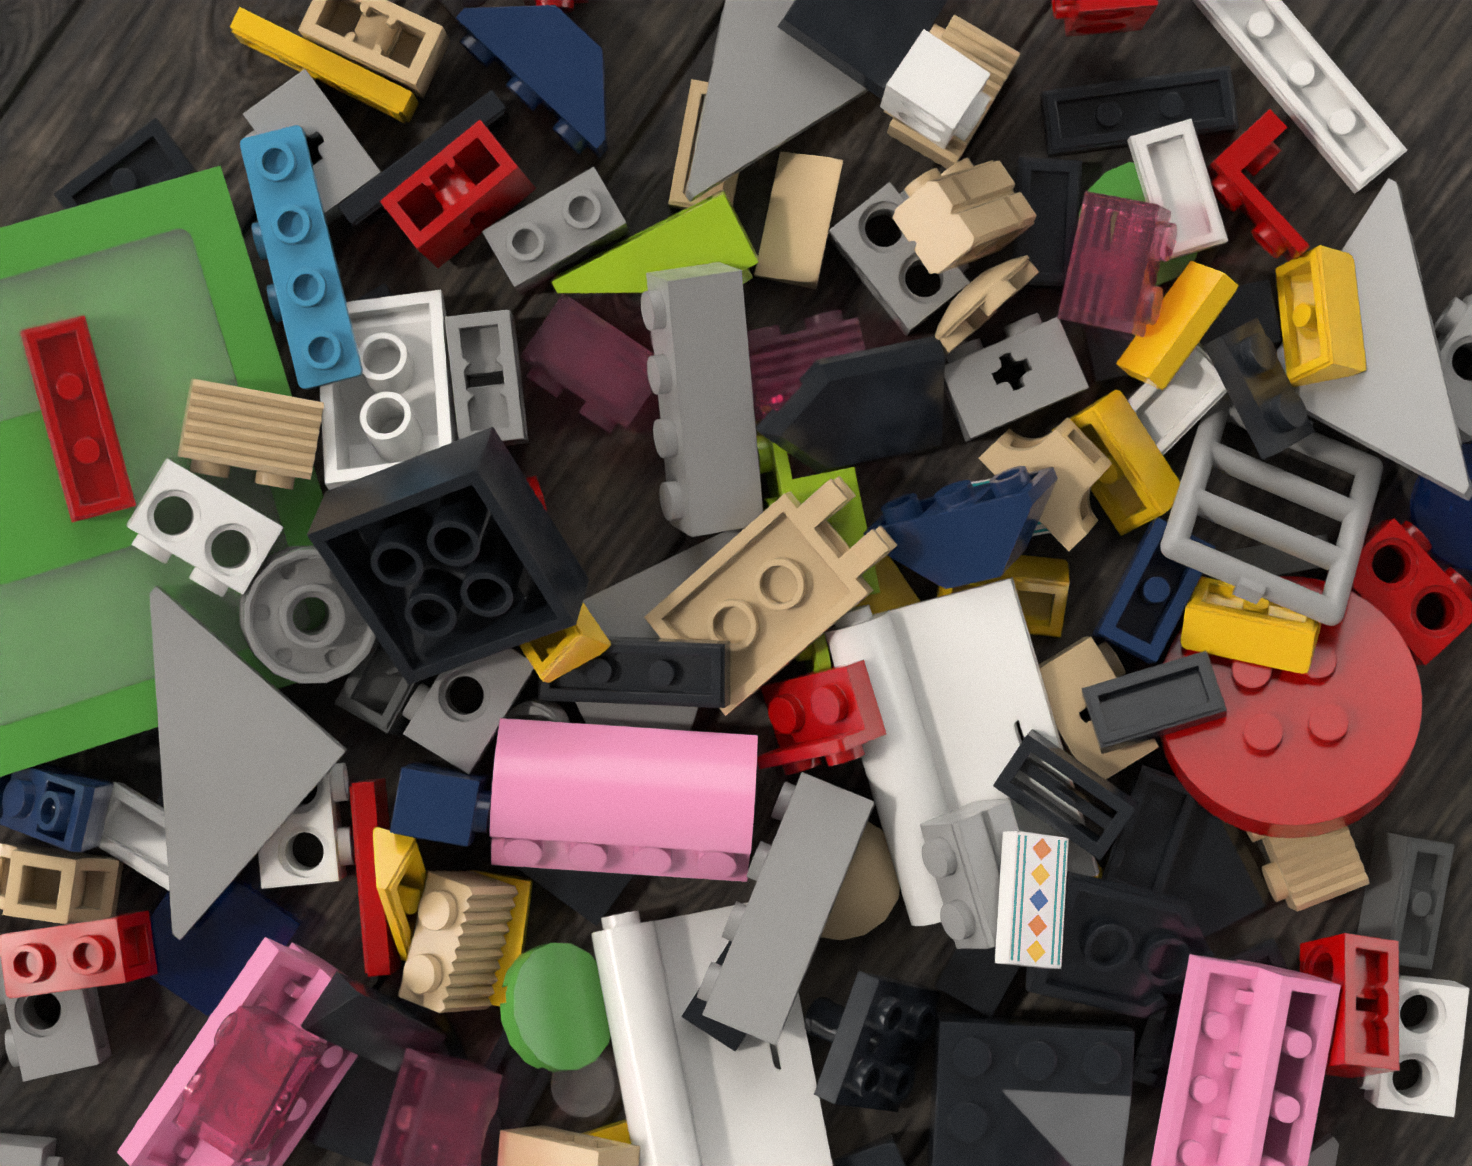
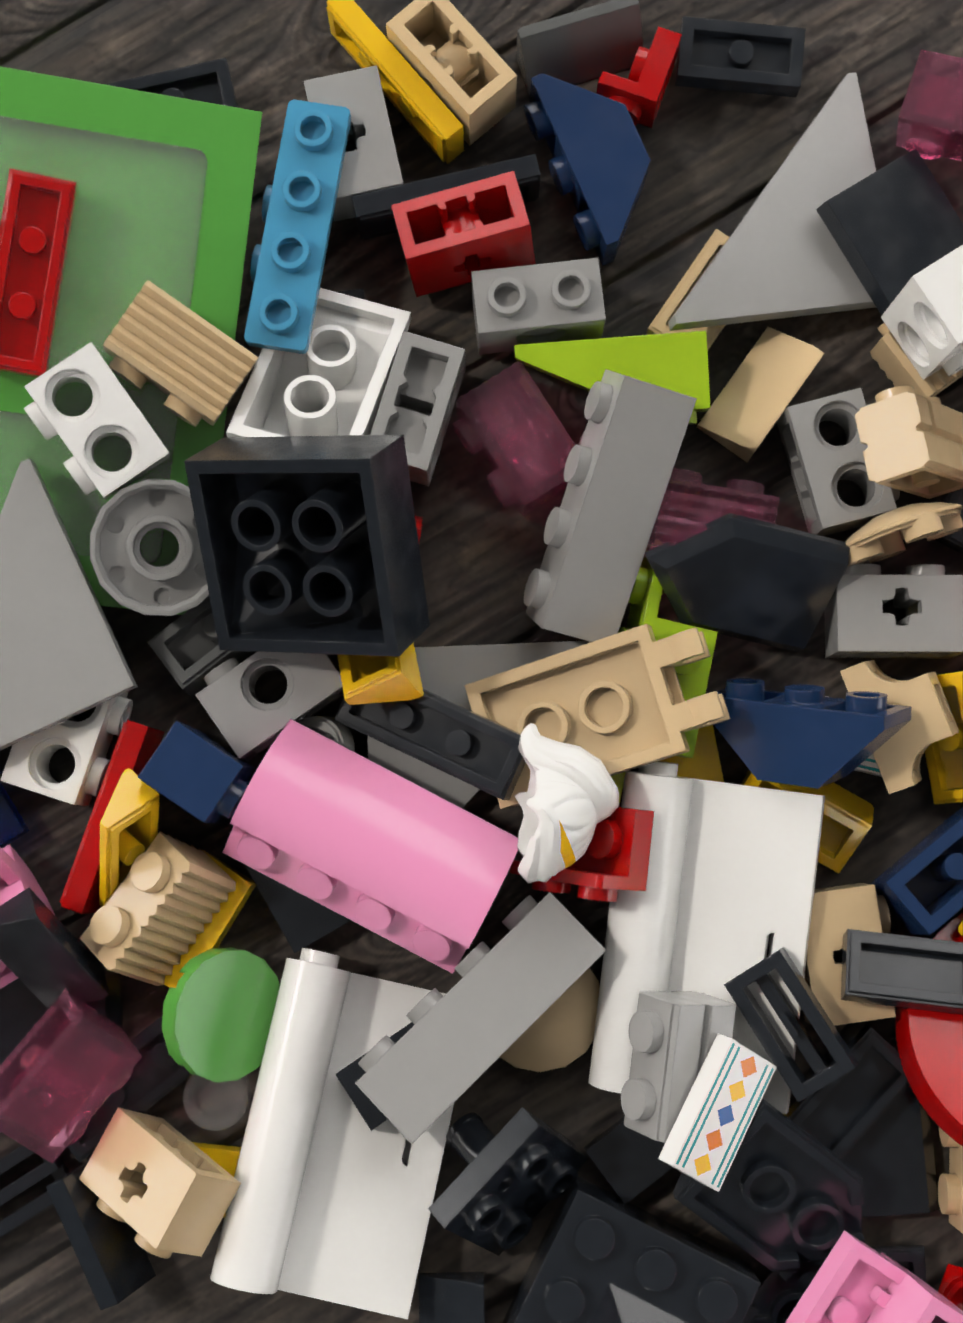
camera: 25 degrees right, 5 degrees down
none -> white hair [515,723,619,883]

